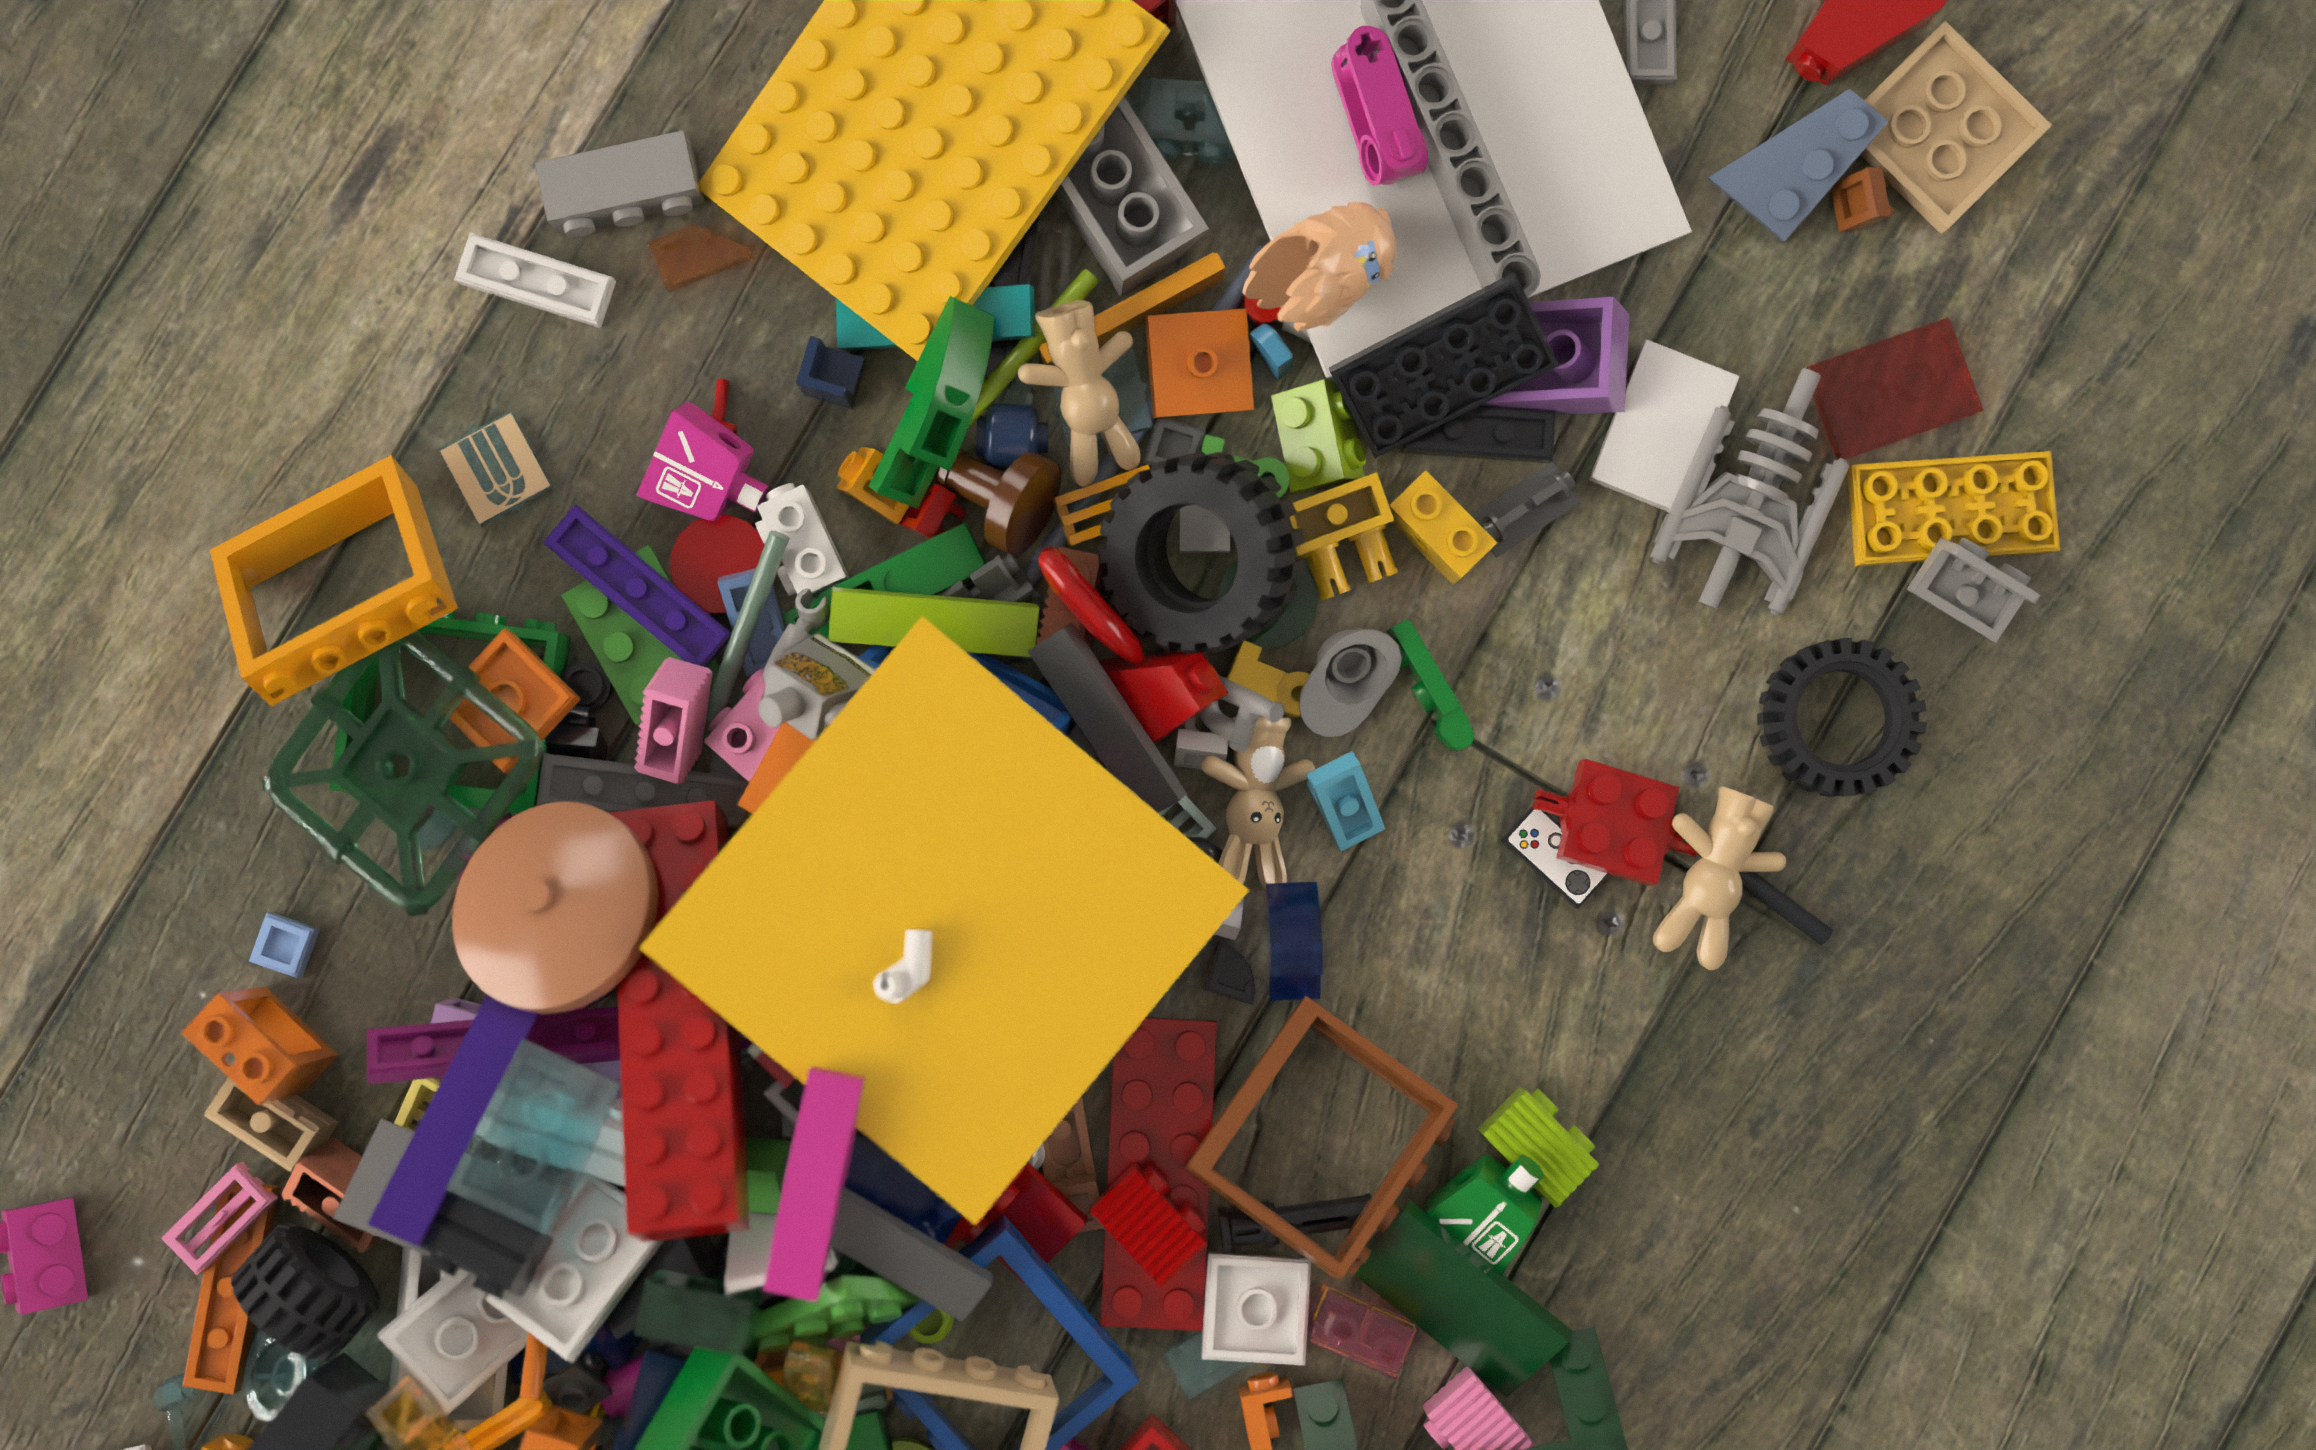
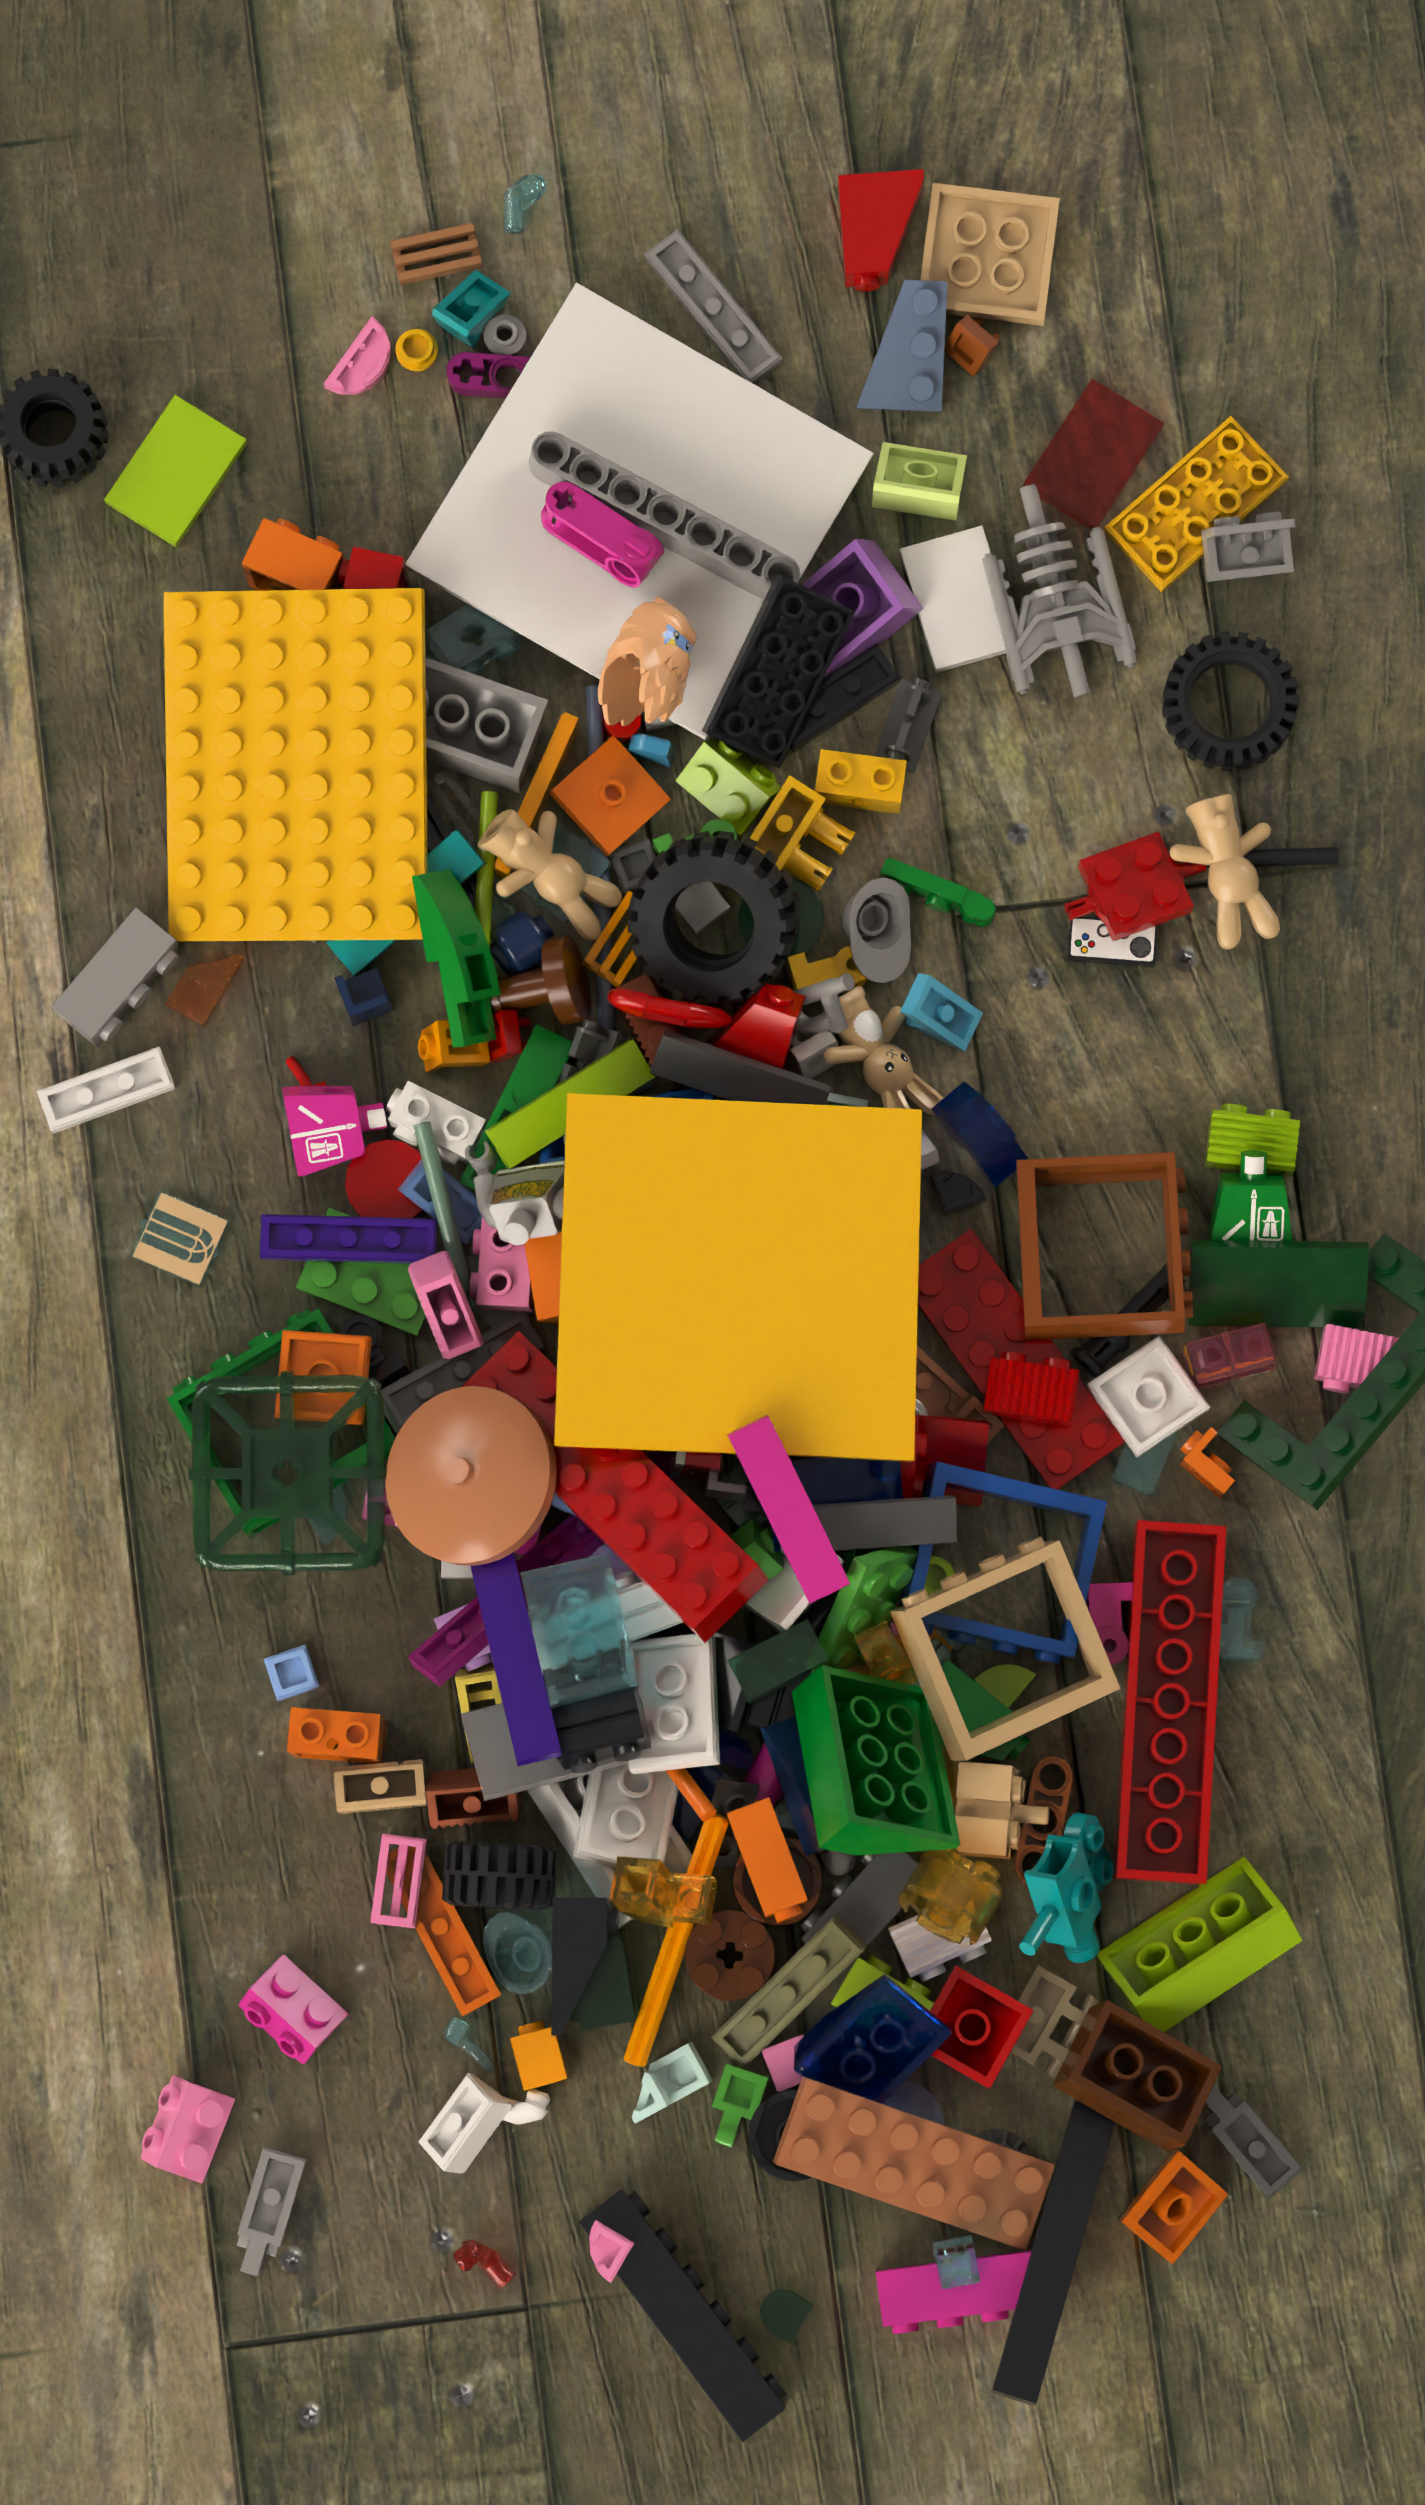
camera: 30 degrees left, 5 degrees down
light orange window [210,455,458,706] -> none
white arm [874,930,933,1003] -> none
none -> yellowish green slope [872,442,967,521]

